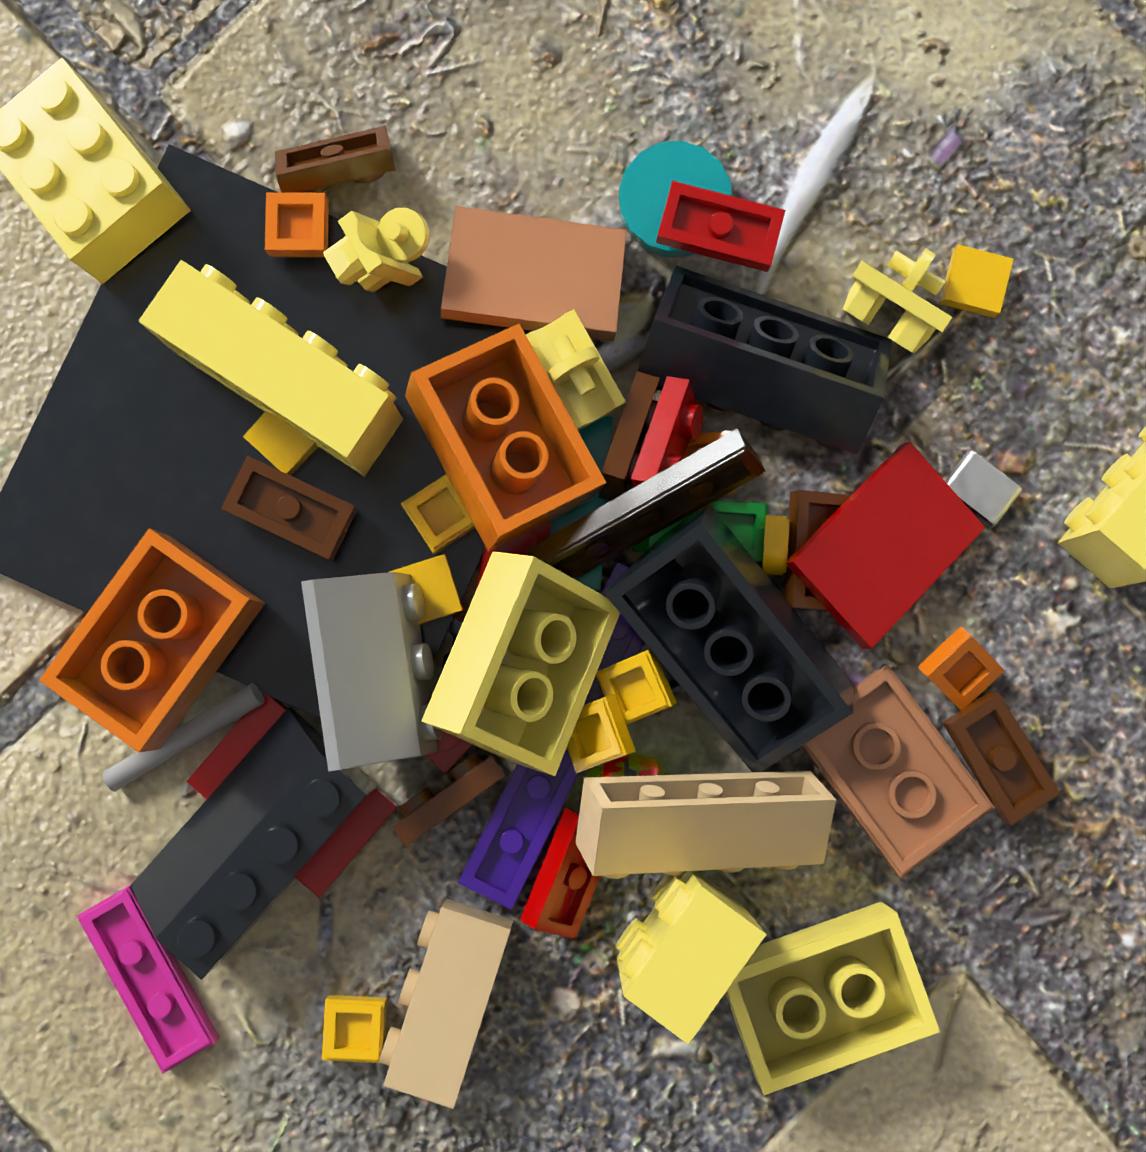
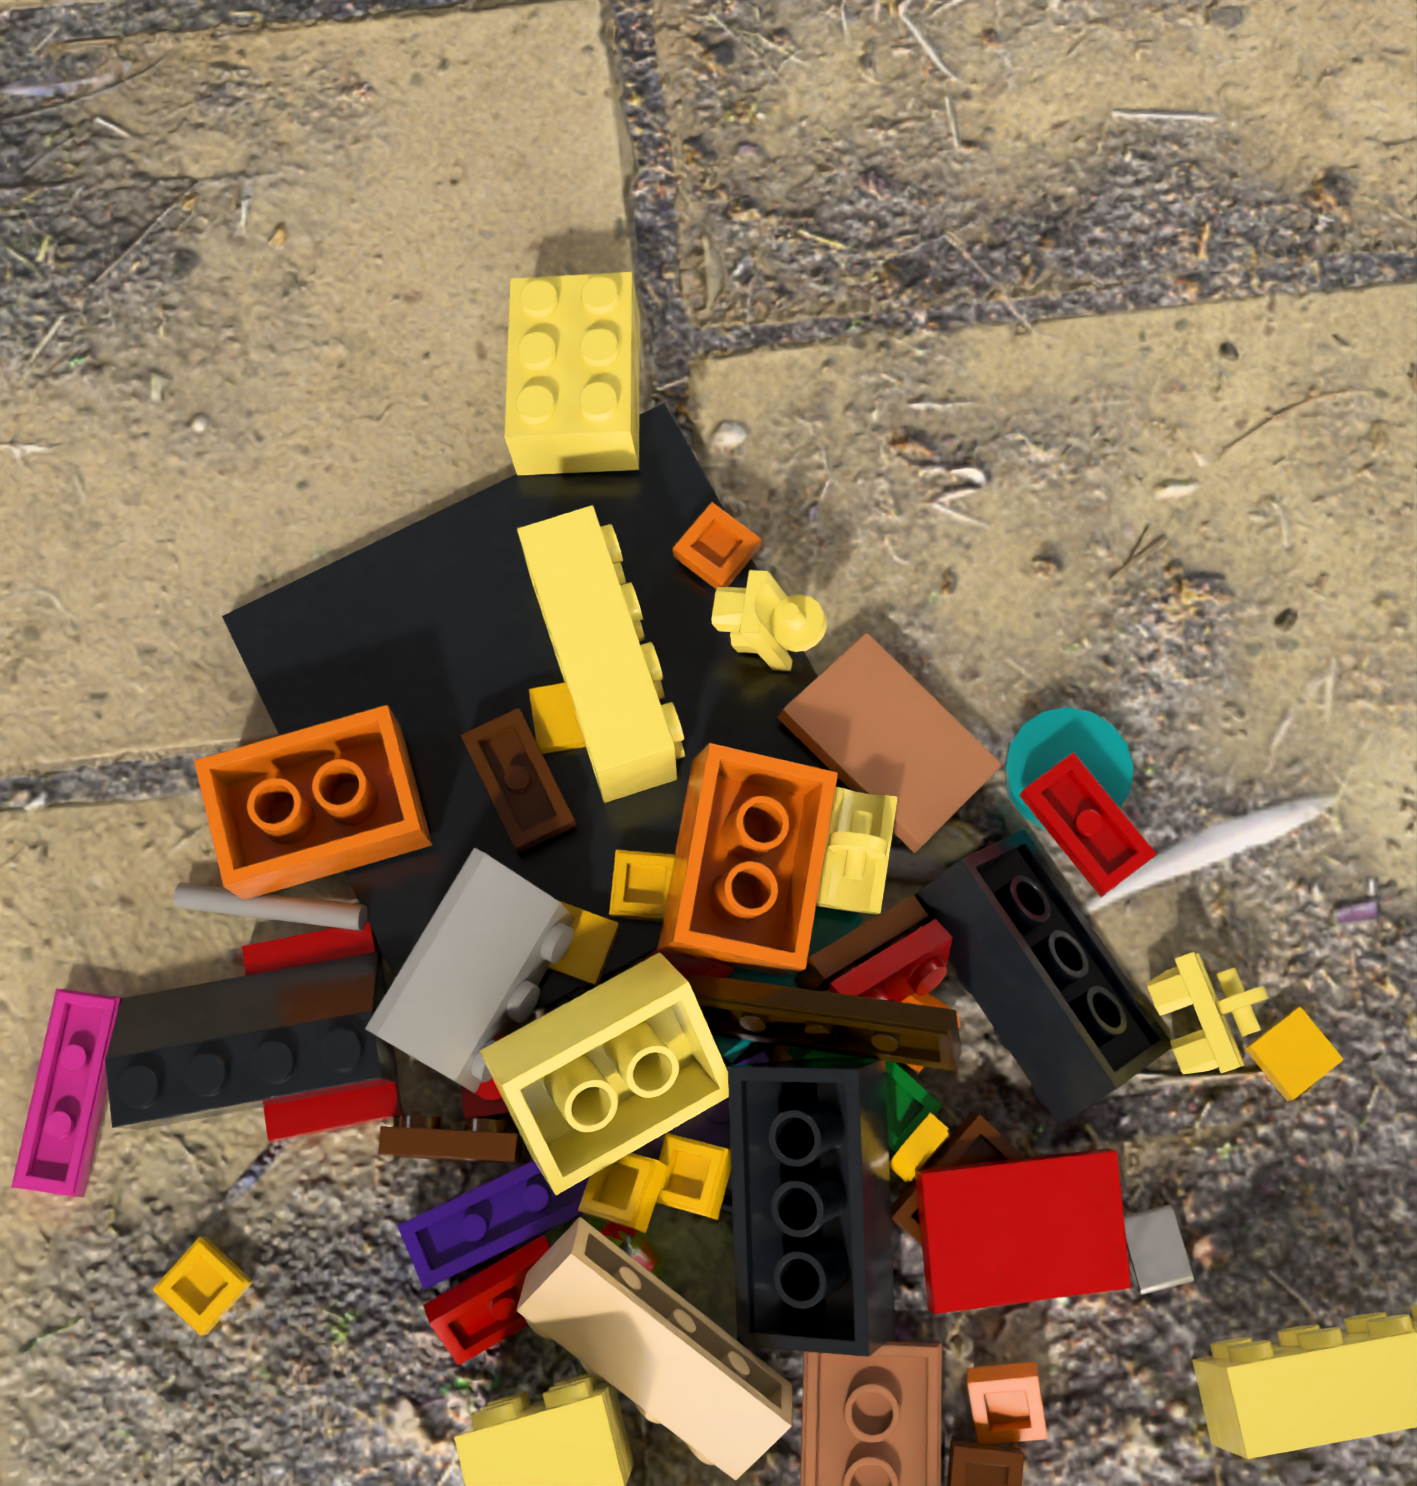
camera: 40 degrees right, 10 degrees down
reddish brown plate [275,125,396,193] -> none
tan brick [379,898,513,1109] -> none

